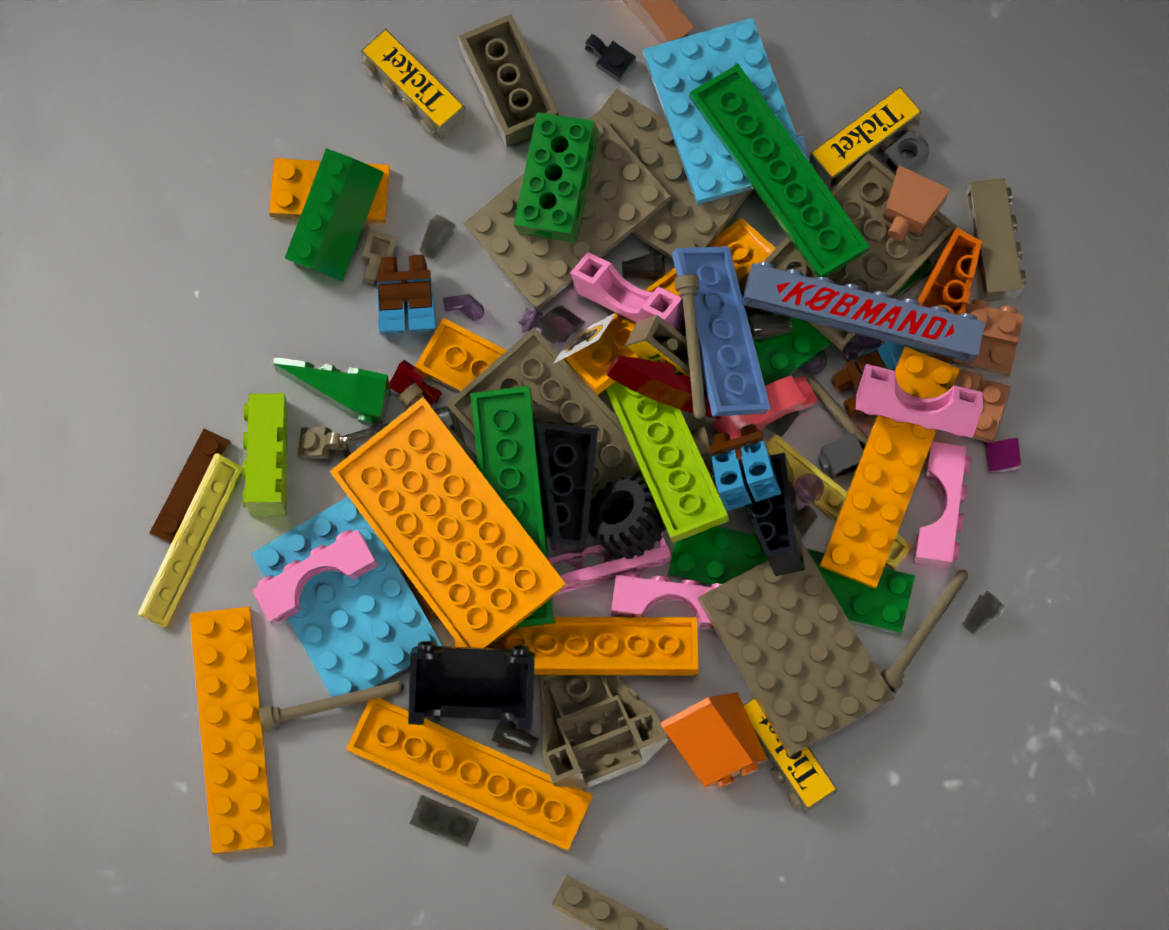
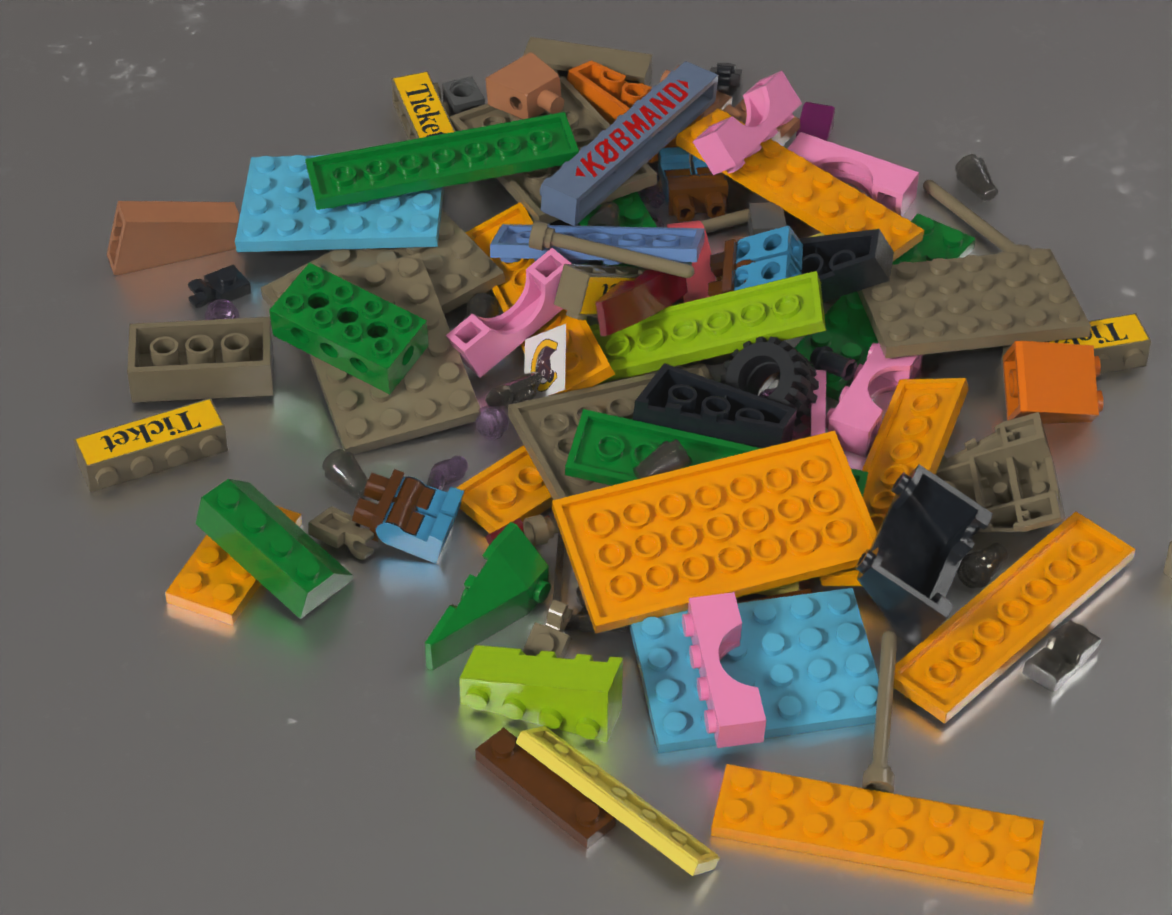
camera: 70 degrees left, 30 degrees down
none -> clear purple plate [205,299,239,320]
none -> clear smoke cone [633,439,691,479]
none -> black plate [710,63,743,91]
none -> black pin [810,346,857,381]

